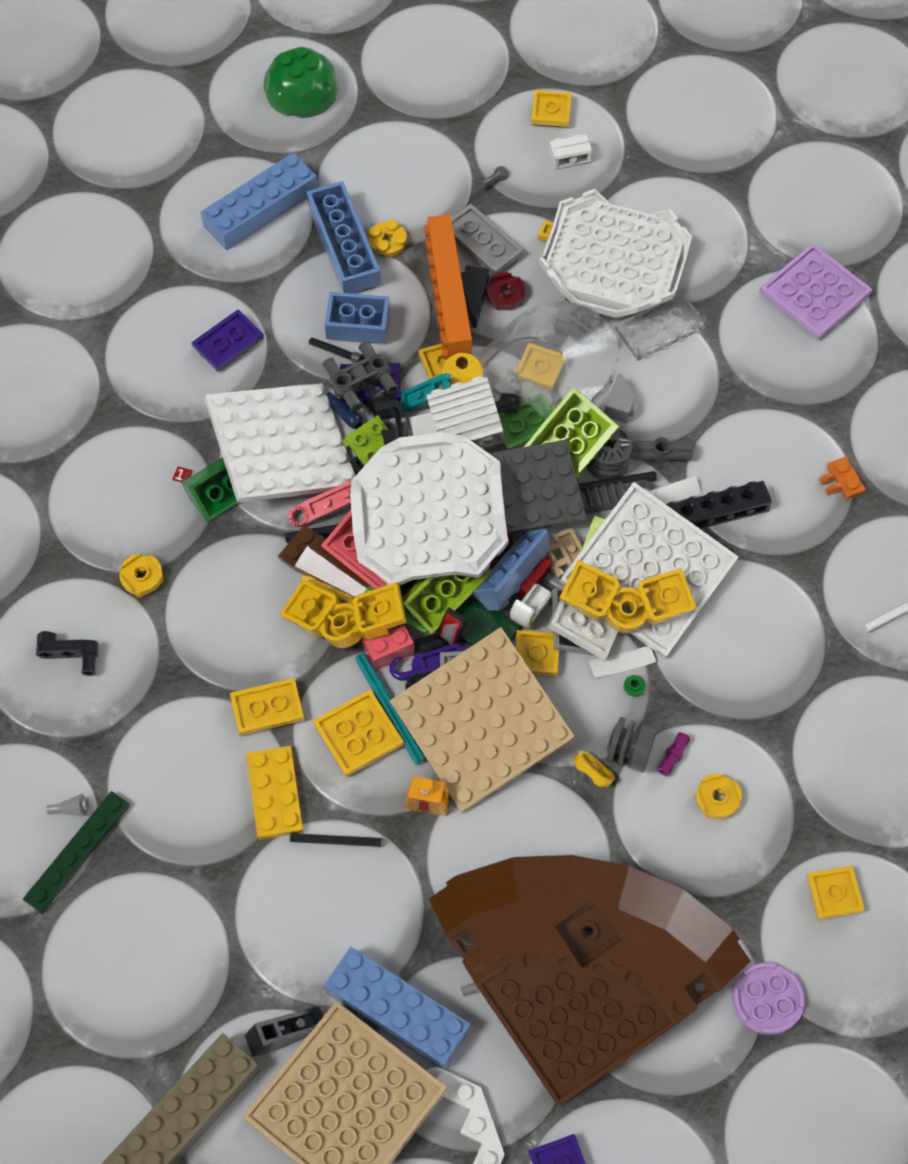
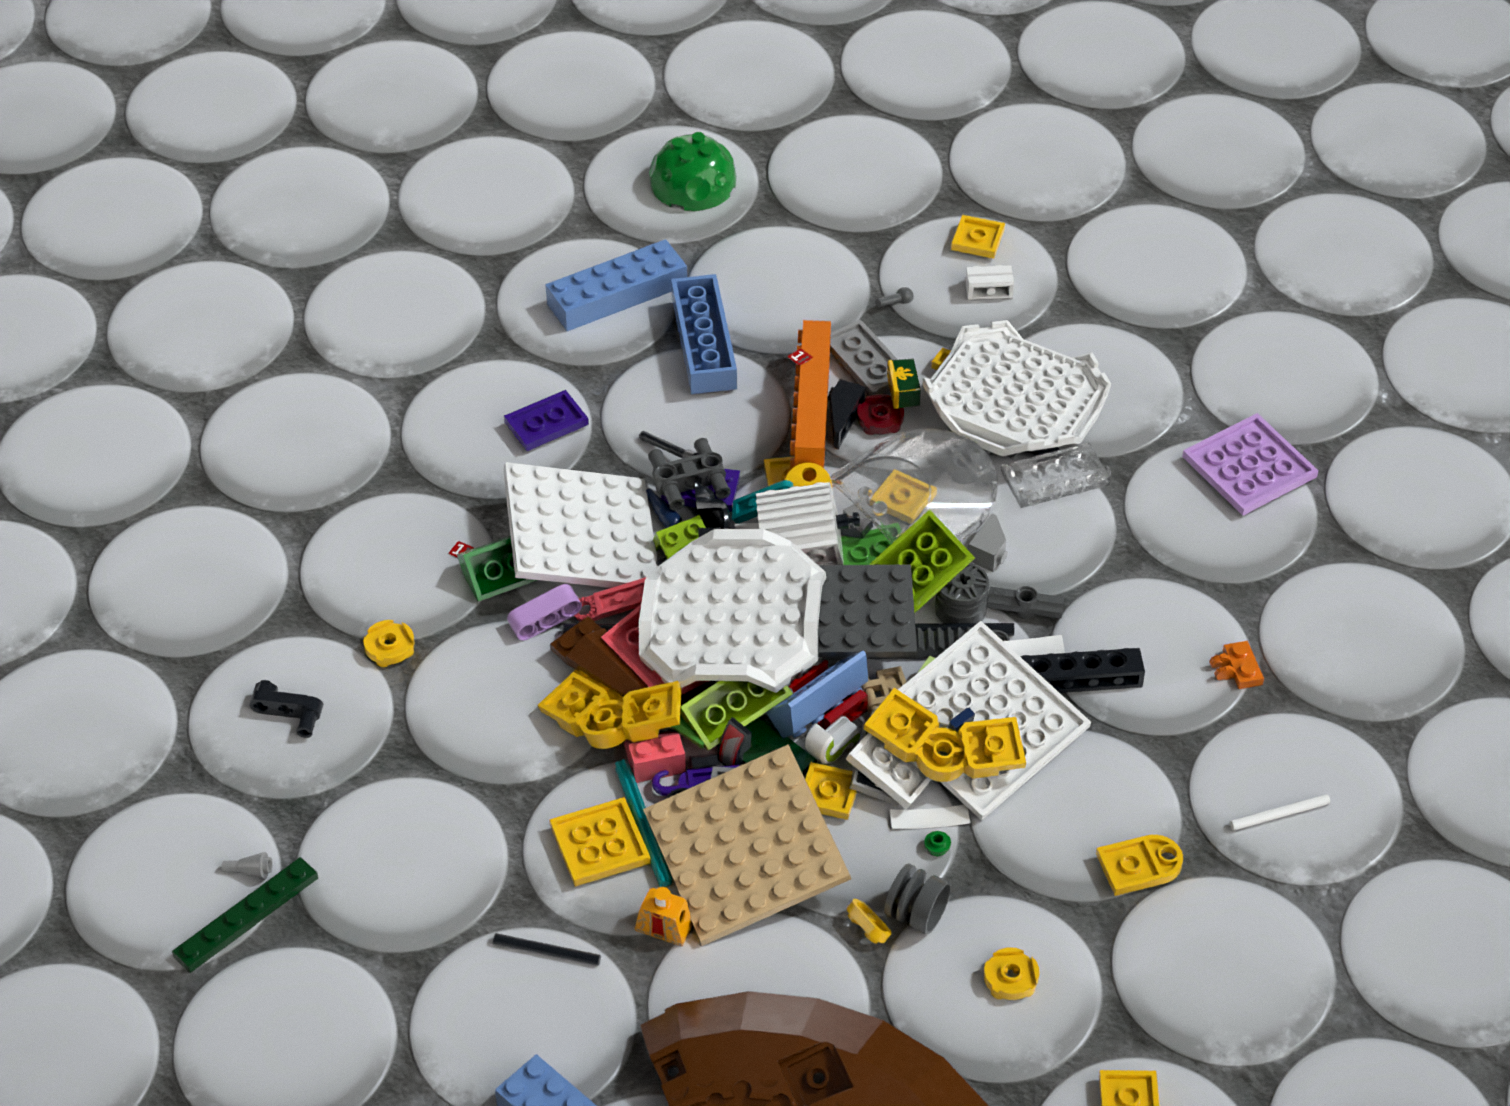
camera: 10 degrees right, 15 degrees down
yellow plate [230,678,304,736] -> none
yellow plate [246,746,304,840] -> none
medium blue brick [325,292,390,343] -> none
yellow plate [368,220,407,258] -> none
magenta pin [657,732,691,777] -> none
none -> lavender beam [507,584,582,640]
none -> red sticker [788,349,813,365]
none -> dark green piece [887,358,921,409]
none -> dark blue tile [948,708,975,732]
none -> yellow plate [1096,834,1183,896]

